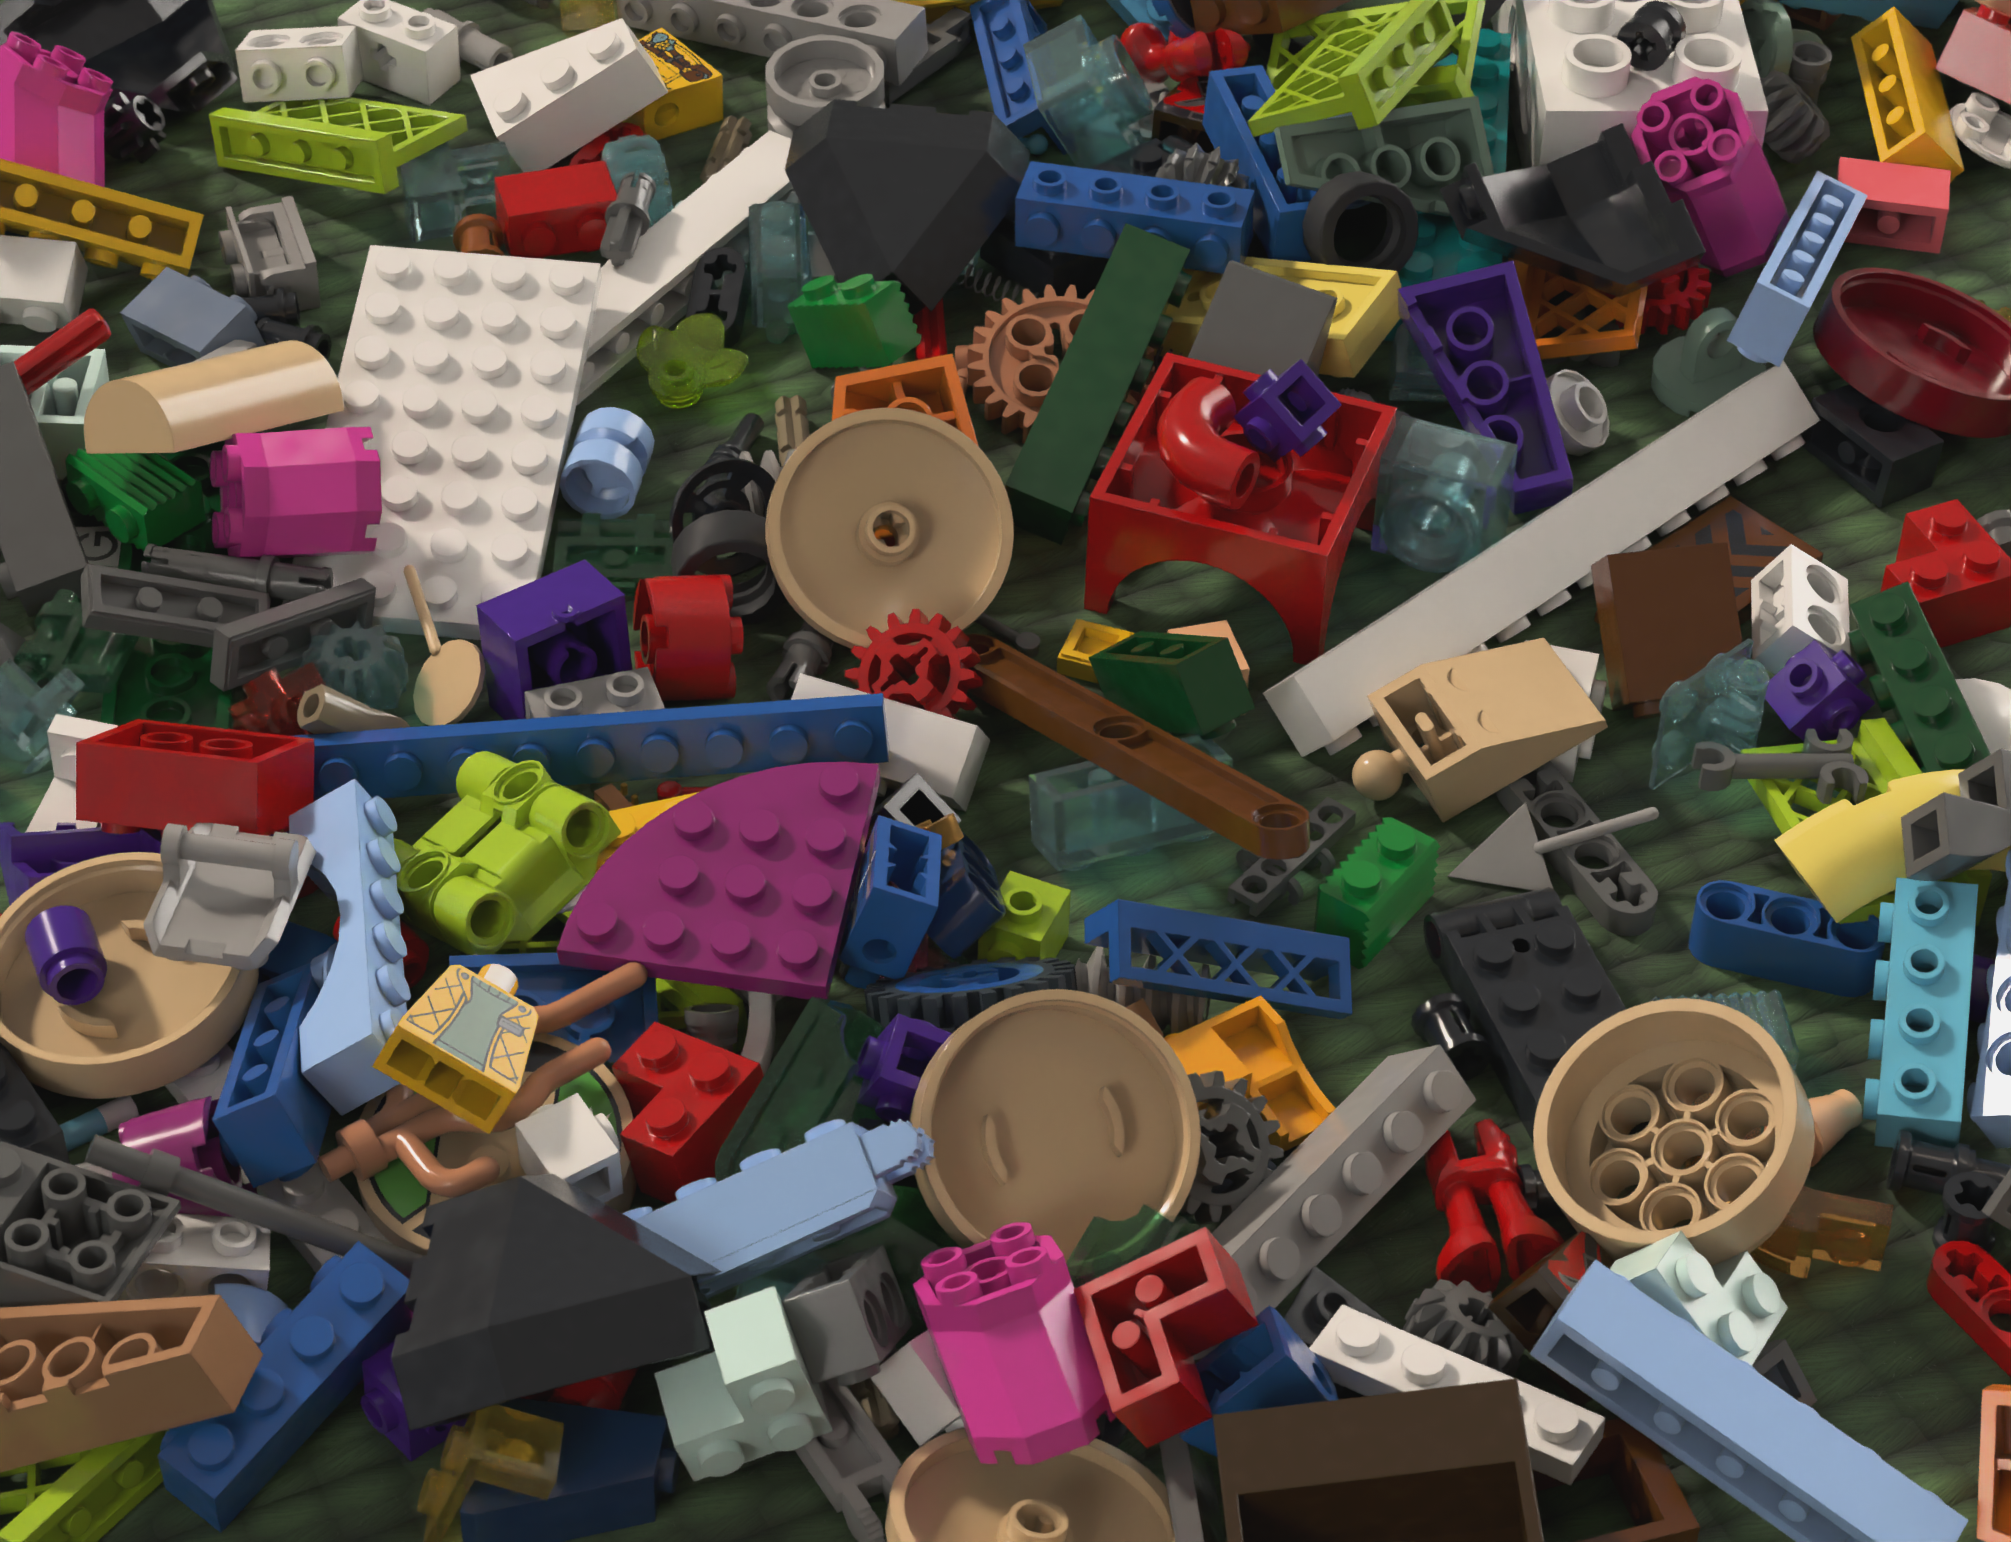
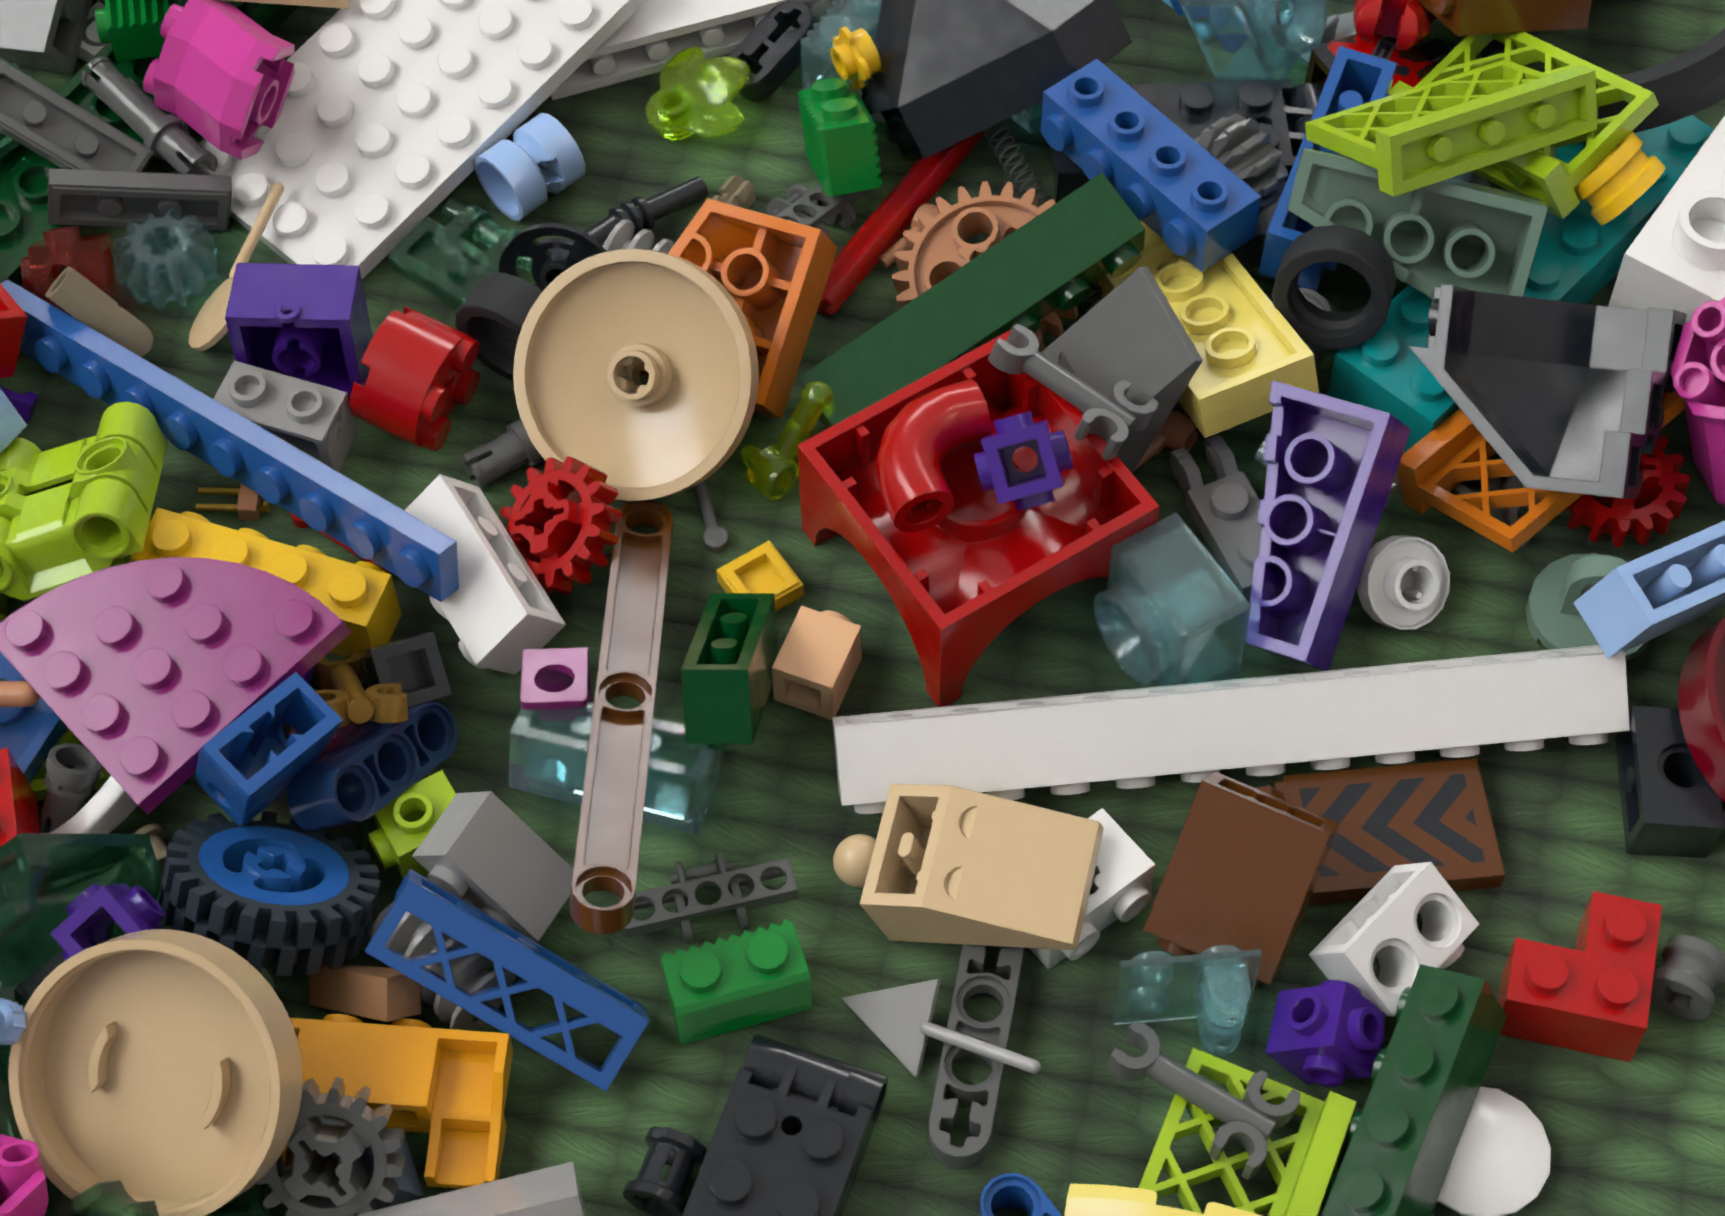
camera: 40 degrees right, 15 degrees up
none -> light grey brick [412,791,573,941]
none -> bracket [520,647,593,718]
none -> clear neon green piece [739,381,833,501]
none -> yellow plate [830,26,881,90]
none -> dark grey bar [988,324,1159,461]
none -> yellow wheel [1574,131,1666,226]

